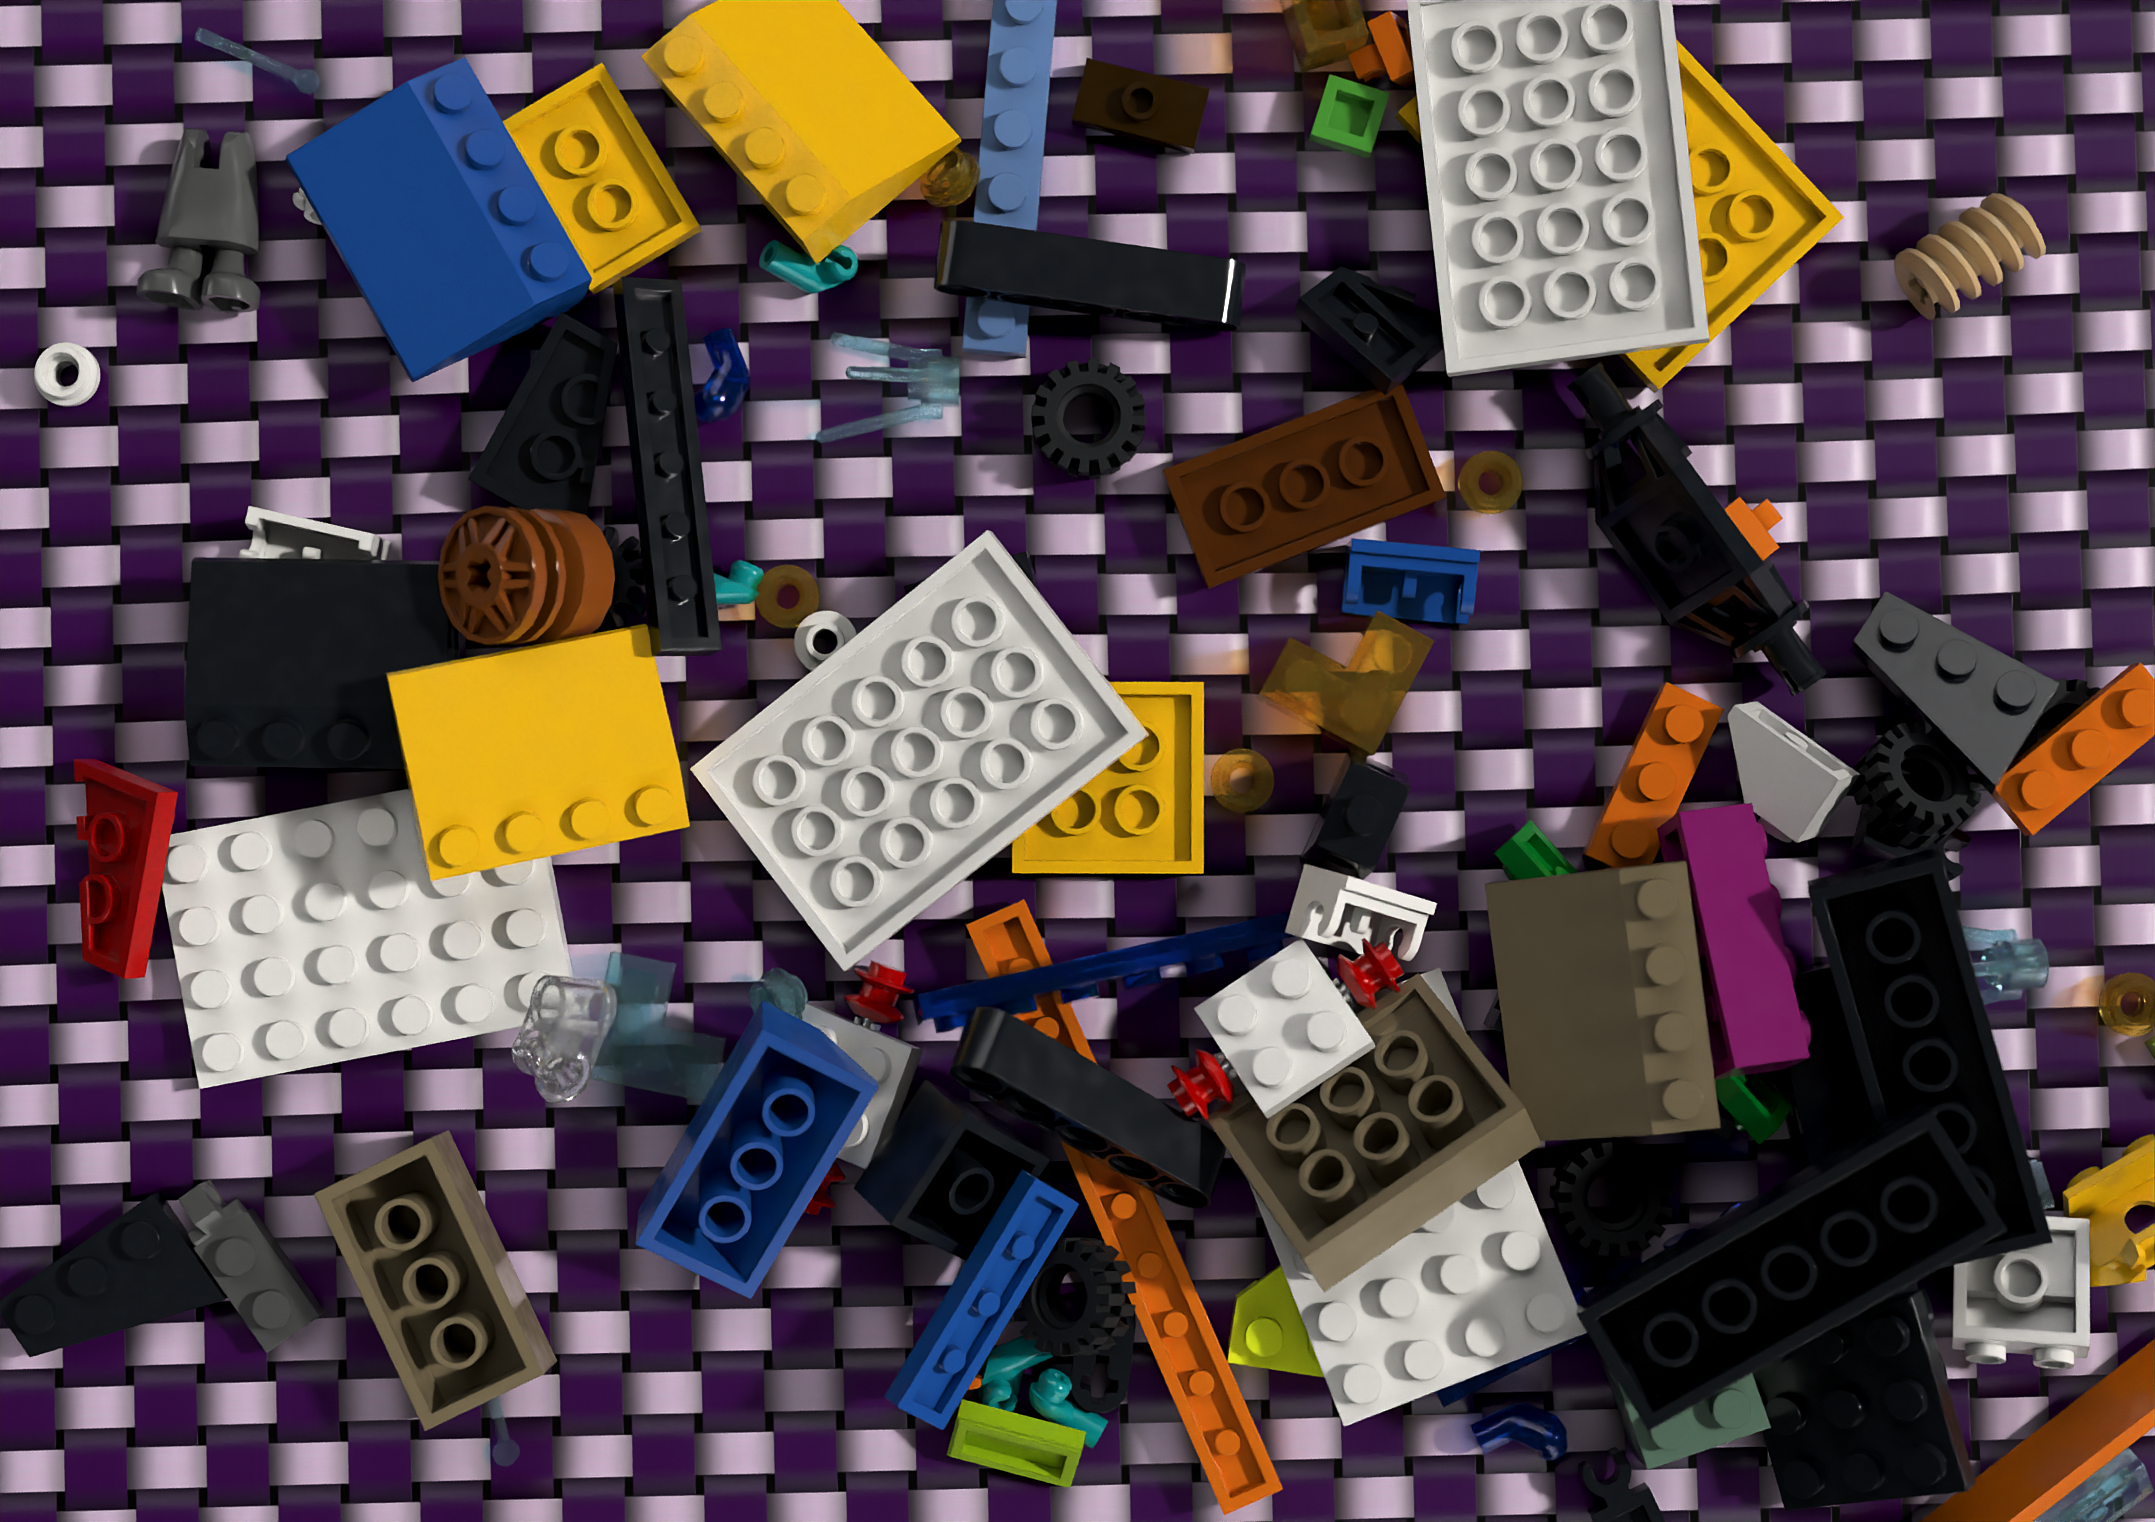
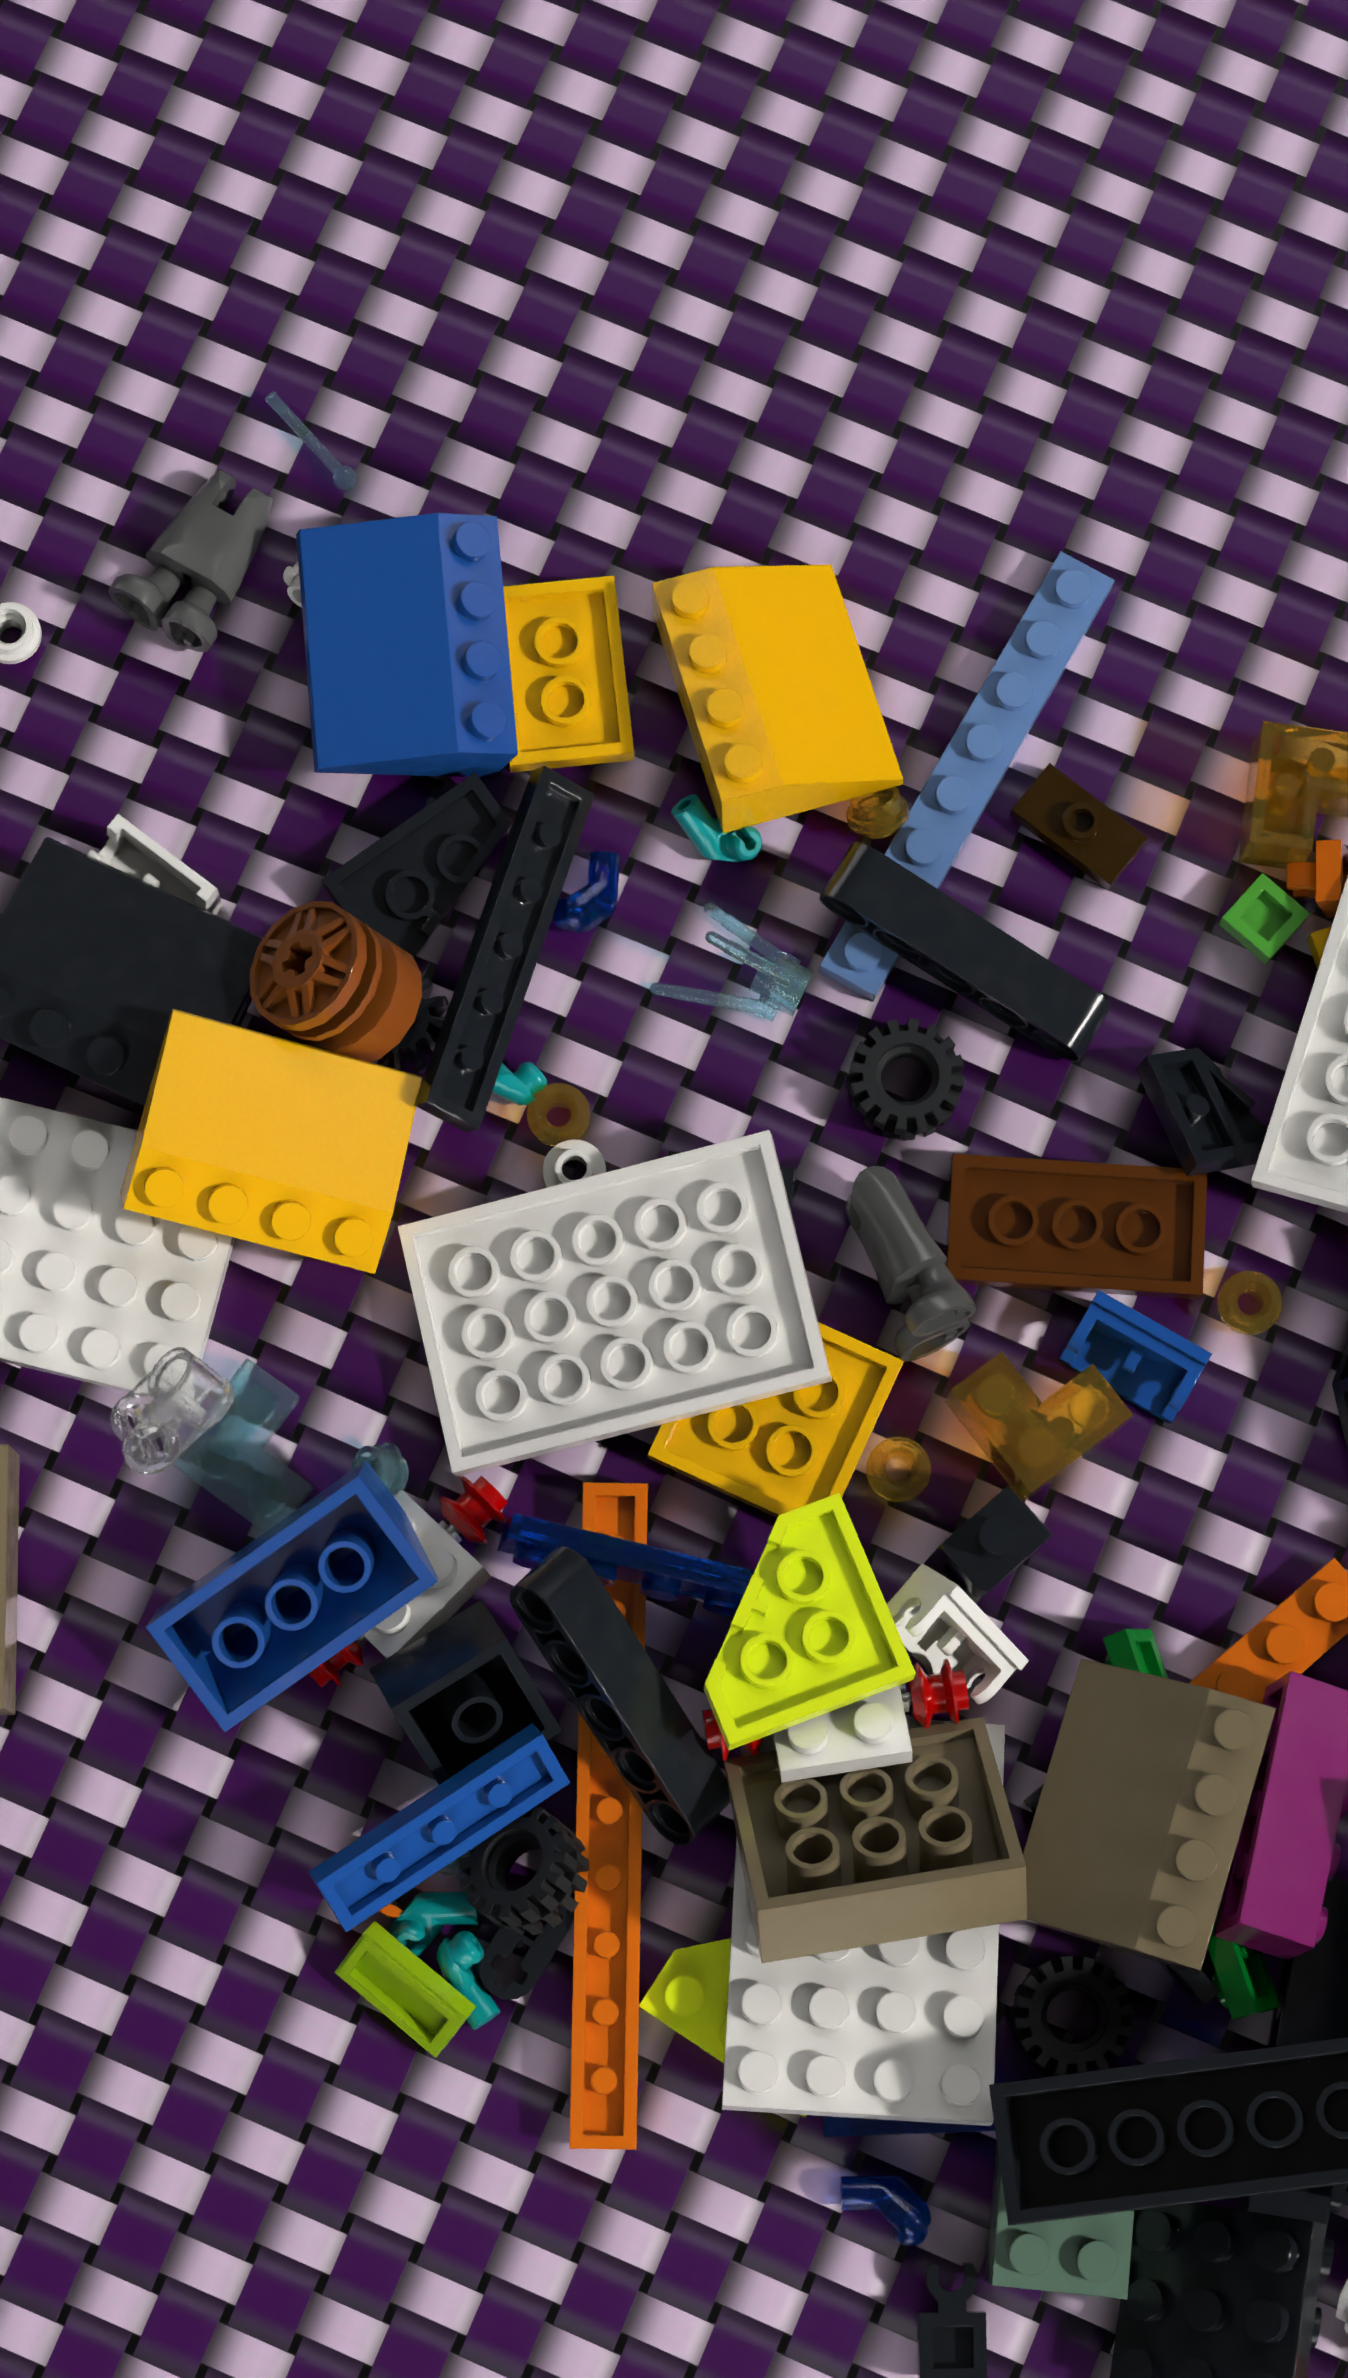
camera: 25 degrees right, 10 degrees down
none -> neon yellow plate [703,1493,916,1751]
none -> dark grey piece [845,1166,977,1362]

